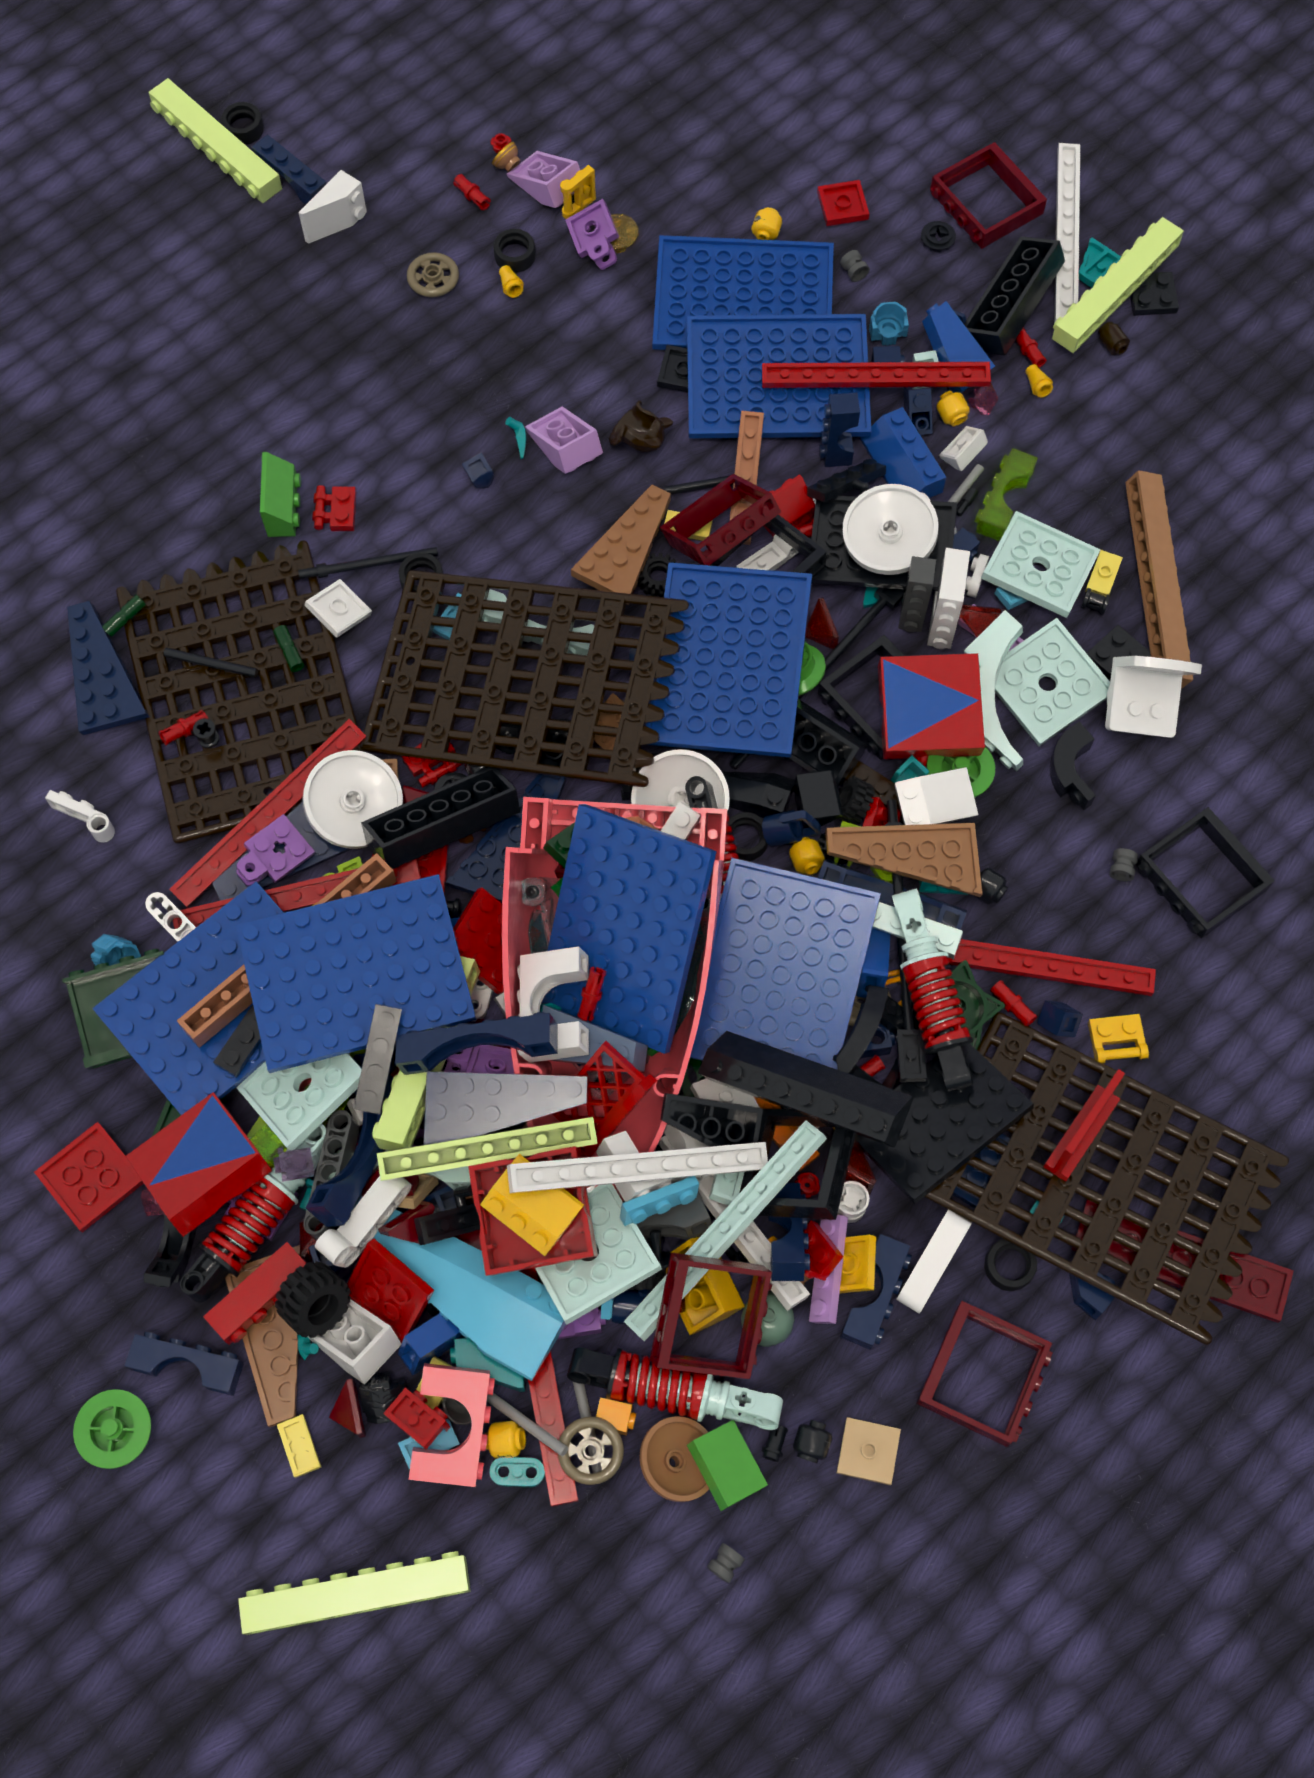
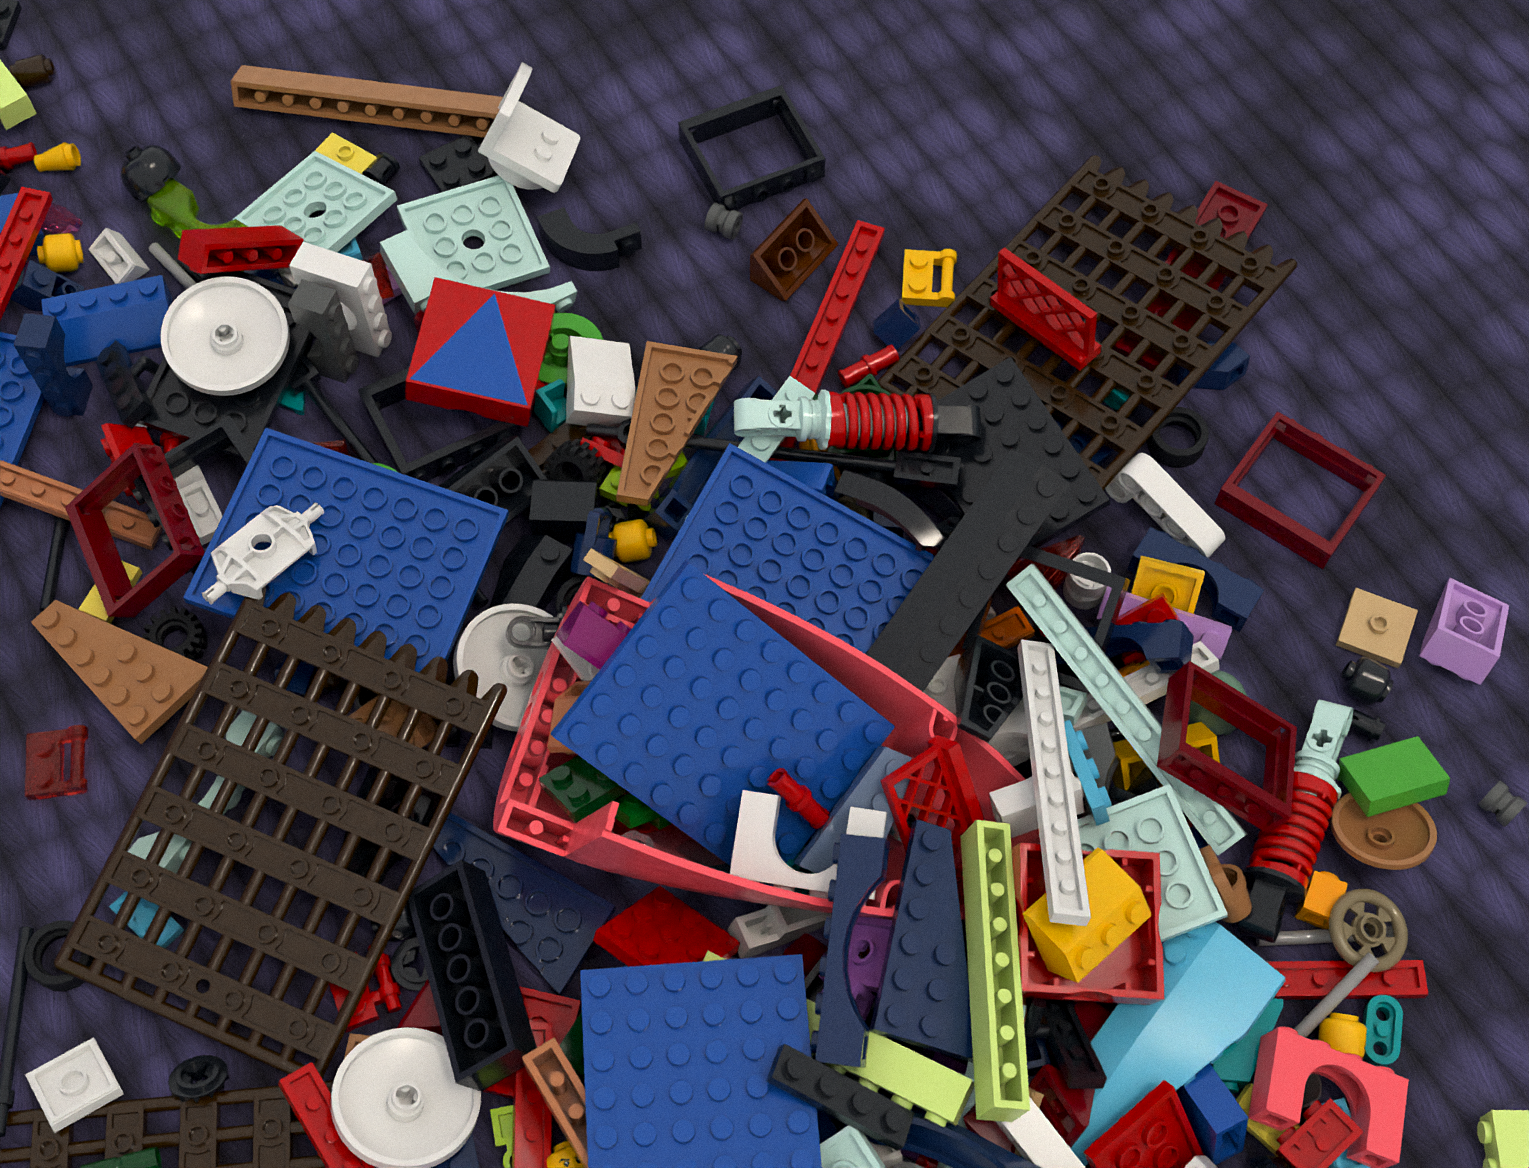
camera: 80 degrees left, 5 degrees down
none -> clear red plate [25,725,89,800]
none -> black cylinder [121,145,181,201]
none -> black gear [168,1055,229,1103]
none -> red brick [178,225,304,274]
none -> white plate [202,503,324,604]
none -> magenta slope [556,601,631,670]
none -> tan plate [583,548,650,598]
none -> reddish brown slope [750,198,838,301]
none -> medium nougat piece [1199,845,1252,923]
none -> lavender slope [1419,578,1509,685]

